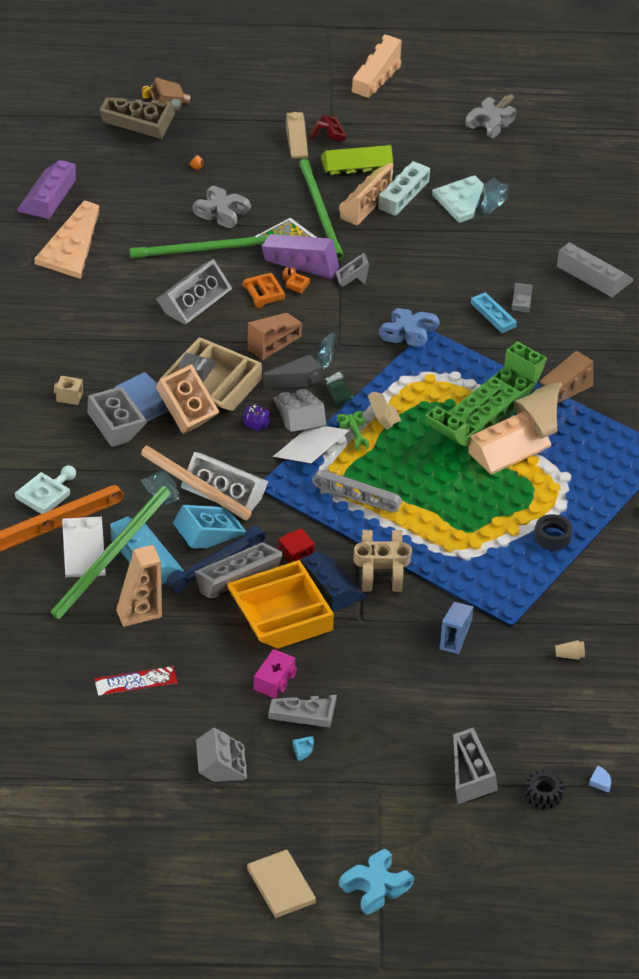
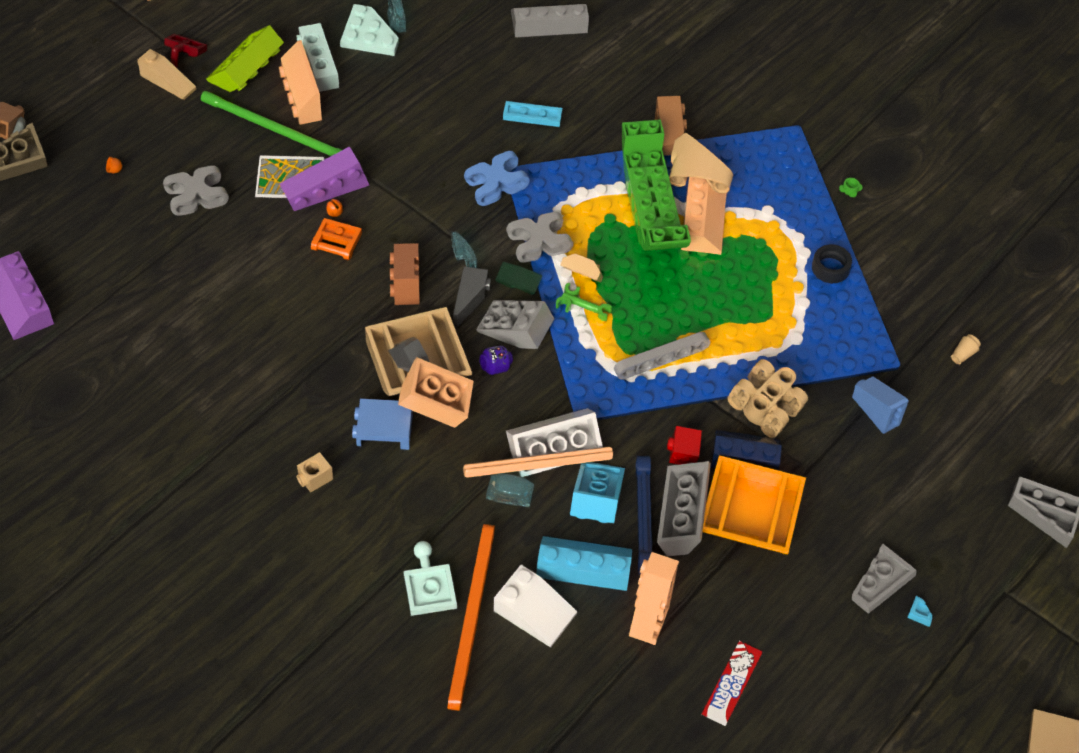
camera: 50 degrees left, 10 degrees up
light nougat wing [34,201,99,279] -> none
bright green axle [51,486,170,619] -> none
light grey slope [88,386,146,447] -> none
bright green piece [129,233,284,259] -> none
light grey slope [156,259,232,324] -> none
light grey slope [196,728,247,782] -> none
dark pink brick [254,649,297,699] -> none
white sticker [273,426,350,463] -> none
orange plate [286,273,310,293] -> none
light grey slope [336,253,369,287] -> none
light grey slope [512,283,533,312] -> none
none -> light grey piece [506,212,573,262]

